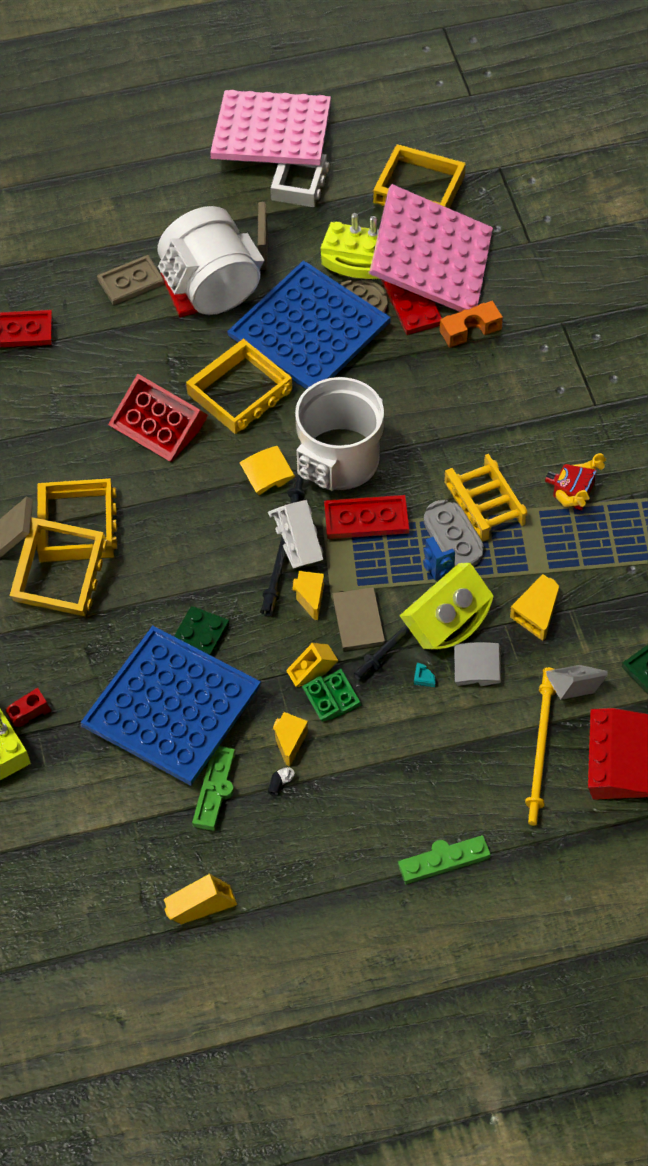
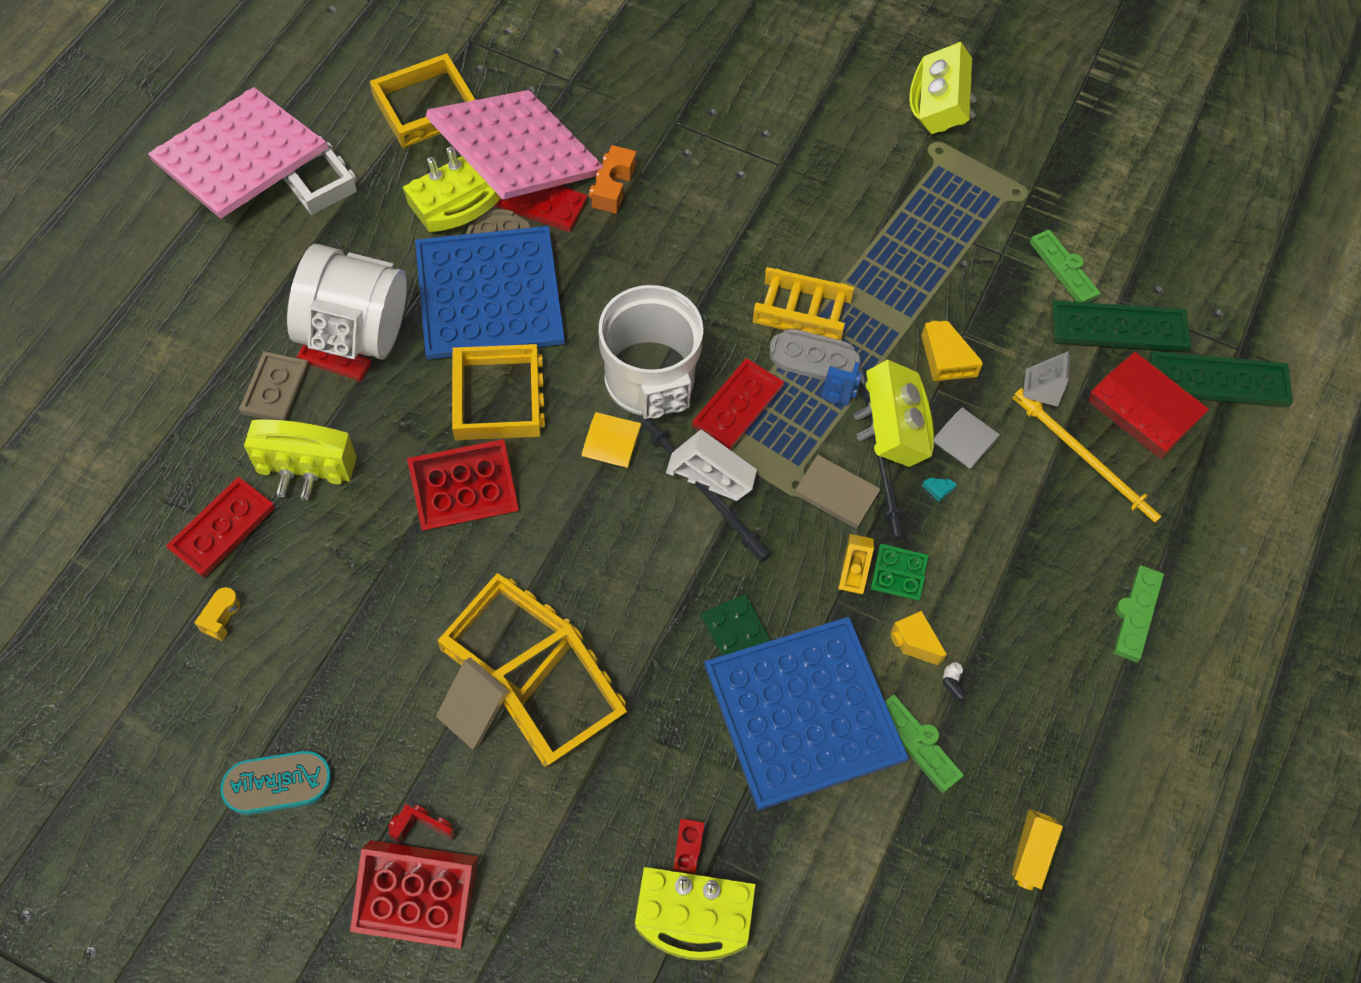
camera: 55 degrees left, 5 degrees up
dark tan tile [258,202,268,270] -> none
yellow slope [293,571,324,620] -> none
torso [545,453,606,511] -> none
none -> neon yellow piece [244,420,357,500]

